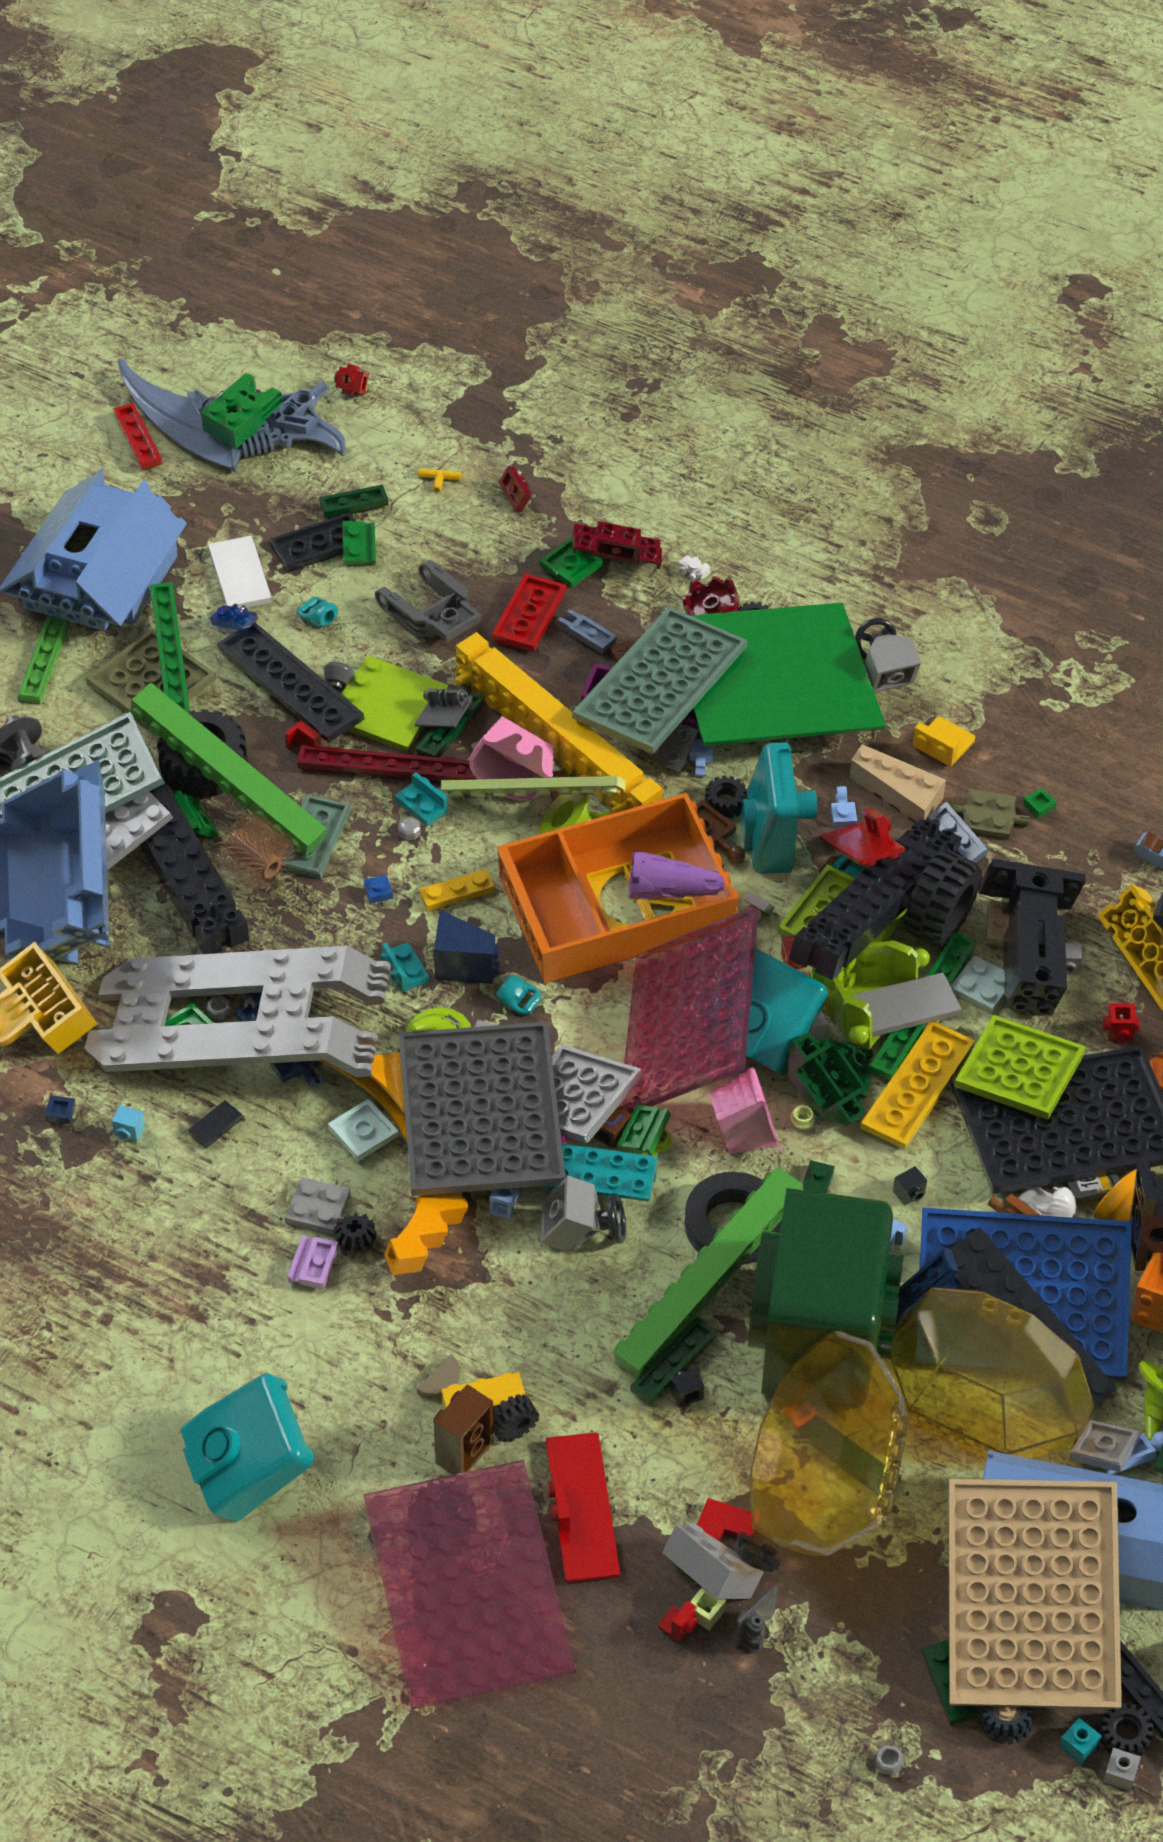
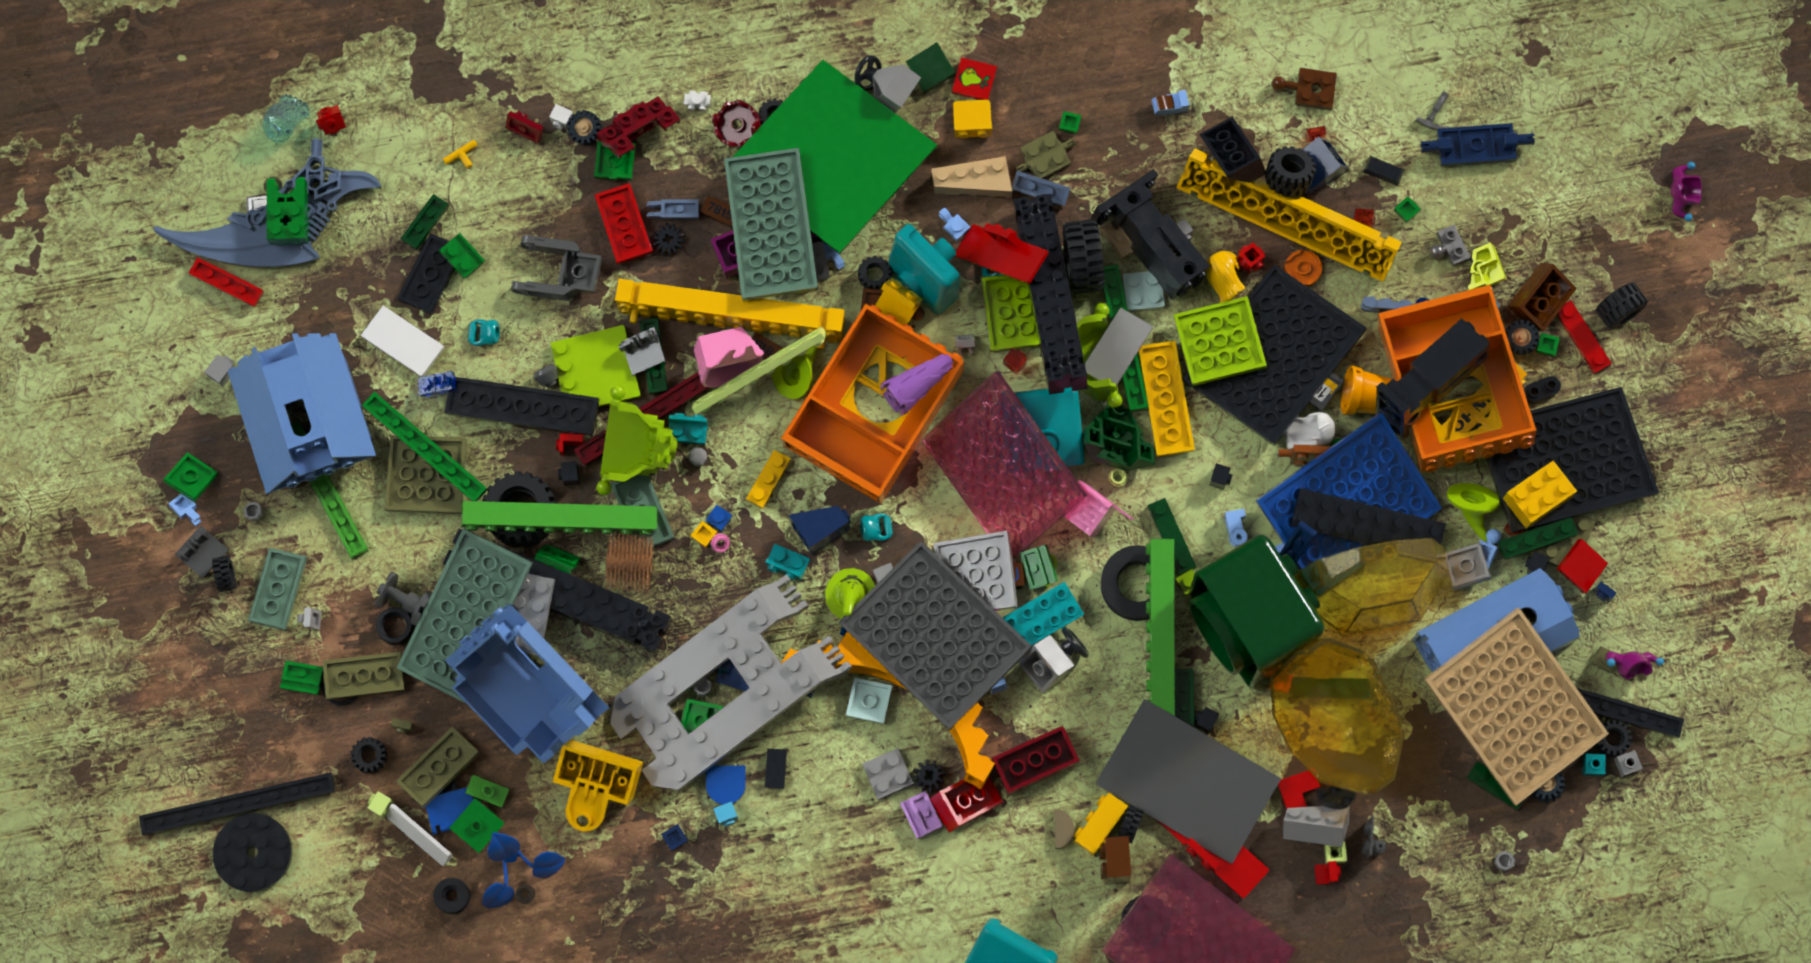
camera: 35 degrees left, 25 degrees up
none -> light grey brick [204,354,235,387]
none -> clear light blue piece [262,94,310,143]
none -> white plate [549,104,573,130]
none -> black plate [558,461,580,486]
none -> black wheel [567,110,603,145]
none -> lime piece [596,385,677,495]
none -> black gear [651,223,685,256]
none -> yellow plate [690,521,718,548]
none -> blue tile [706,765,746,805]
none -> bright pink plate [711,533,730,552]
none -> yellow bracket [875,278,923,325]
none -> dark green tile [906,42,956,94]
none -> red slope [930,777,1003,833]
none -> red tile [952,57,997,100]
none -> dark red brick [992,725,1080,796]
none -> dark grey sticker [1095,699,1281,864]
none -> yellow piece [1205,251,1245,303]

